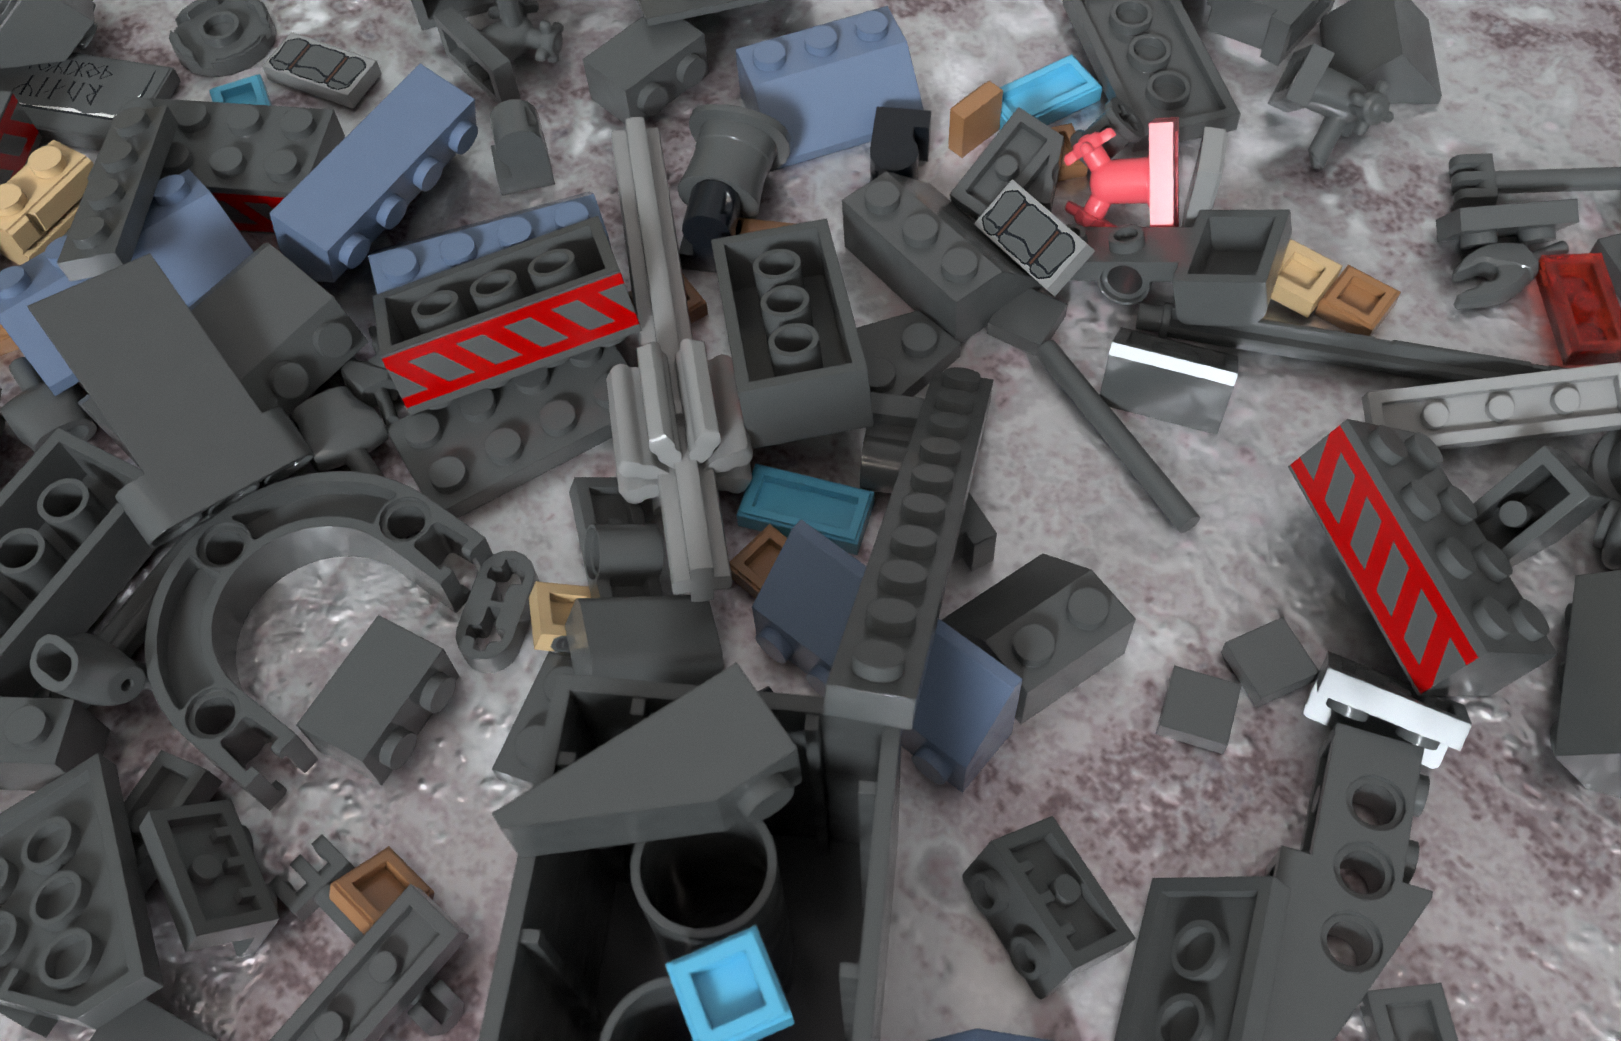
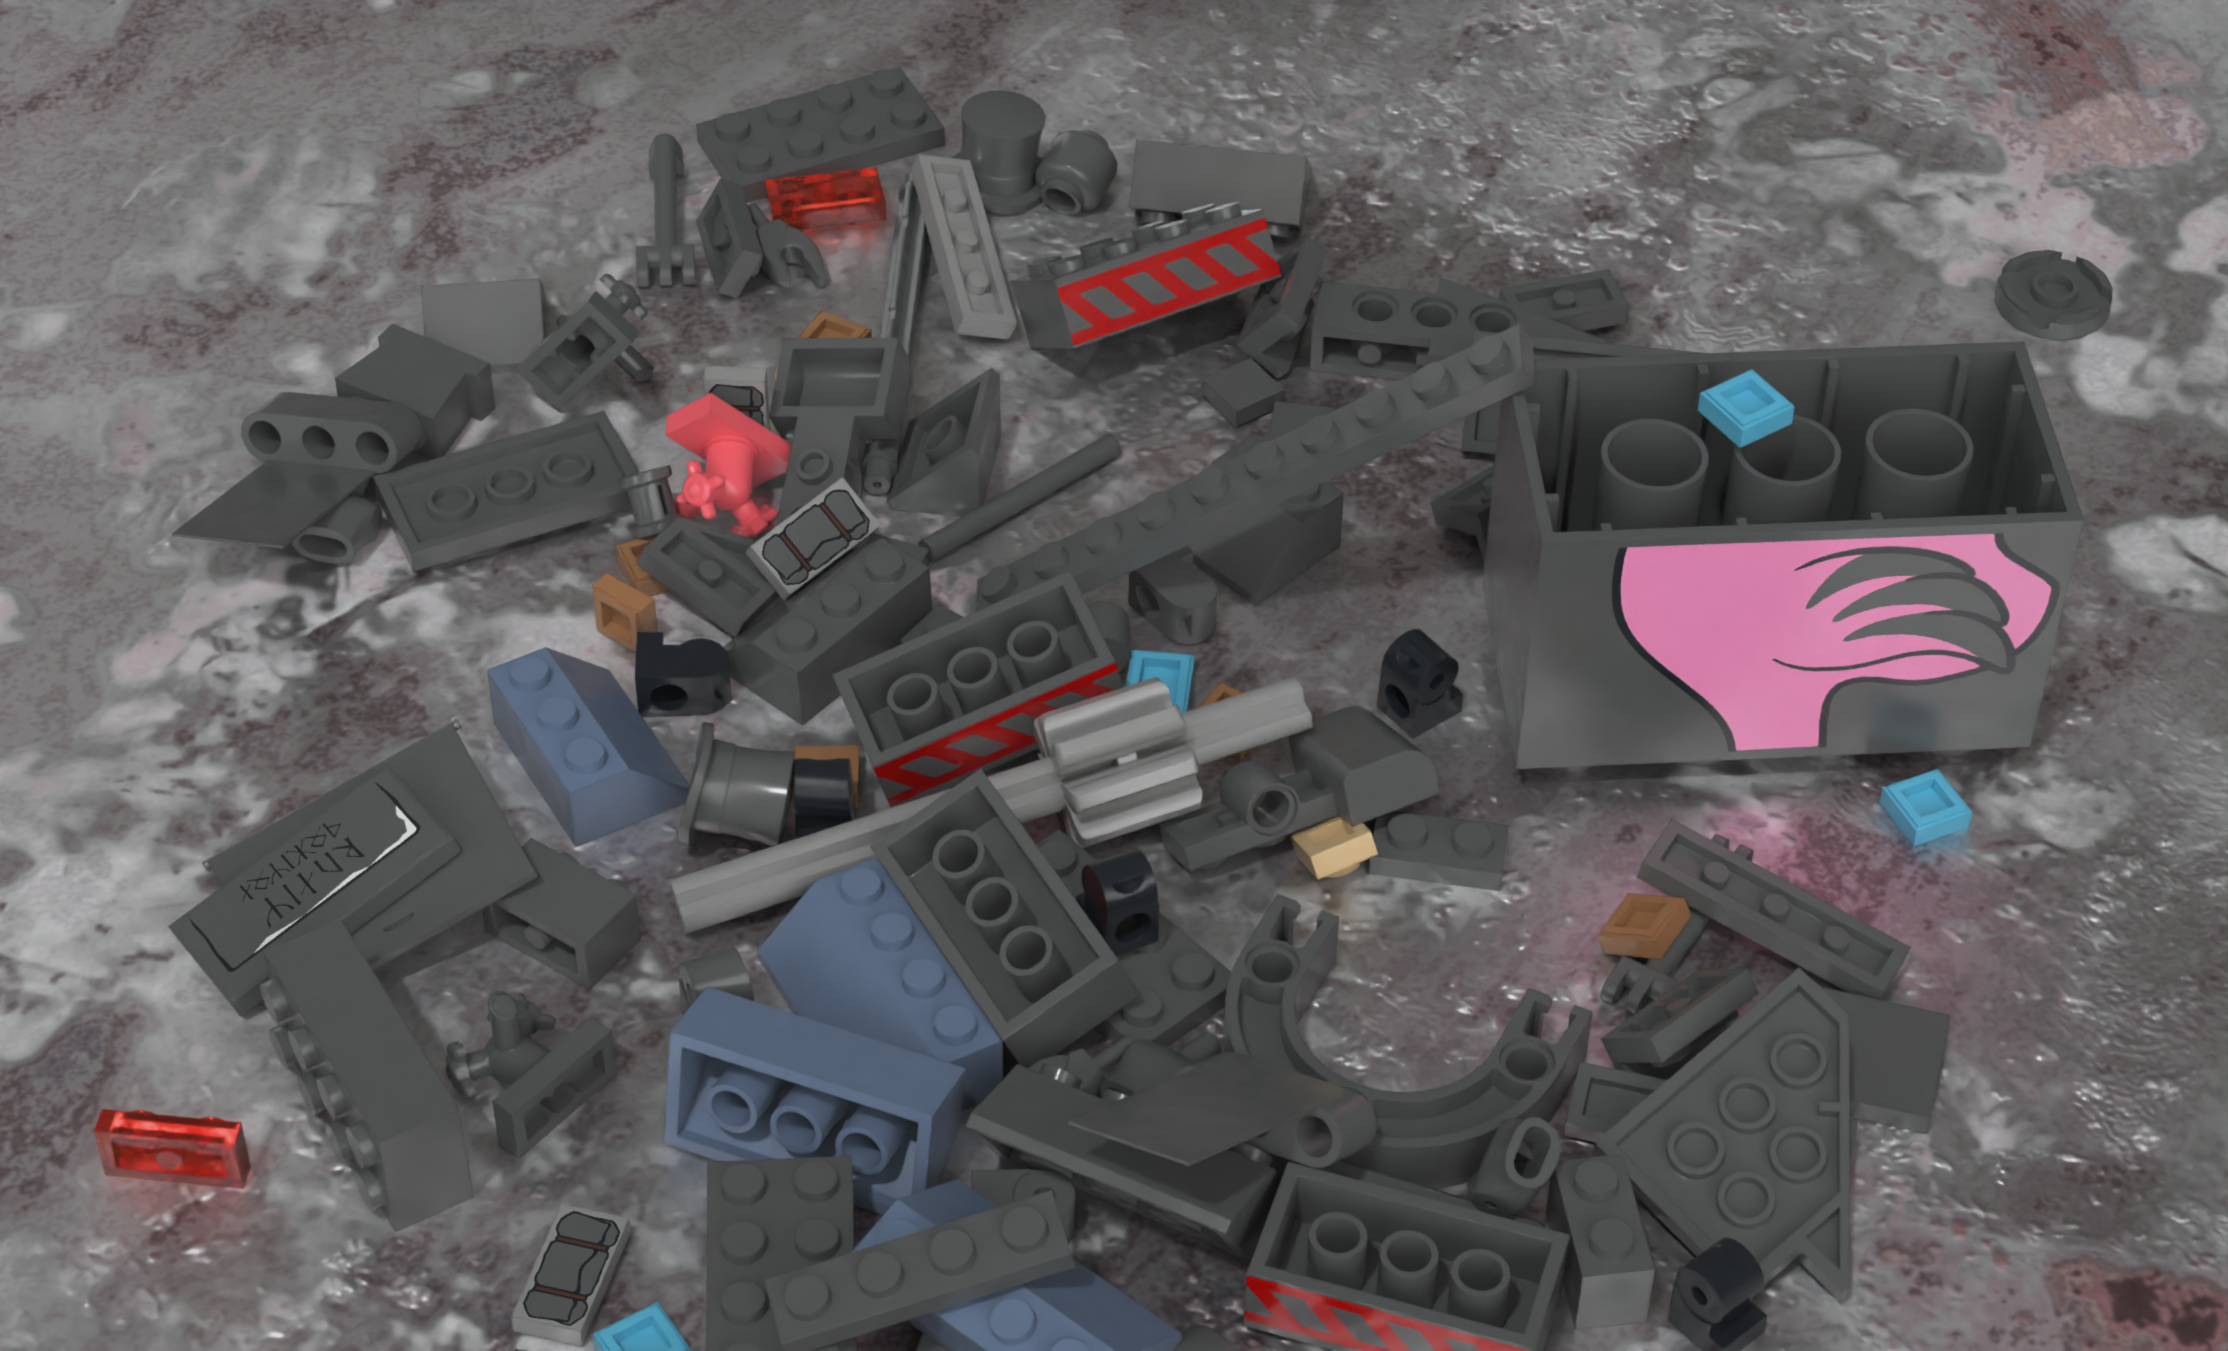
camera: 105 degrees left, 15 degrees down
dark grey brick [296,615,459,786] -> none
dark grey beam [455,551,539,673] -> none
dark grey slope [491,662,802,858] -> none
sand blue slope [752,519,1023,793] -> none
medium azure tile [1000,54,1102,130] -> none
dark grey slope [1473,445,1612,567] -> none
none -> black leg [1076,848,1159,956]

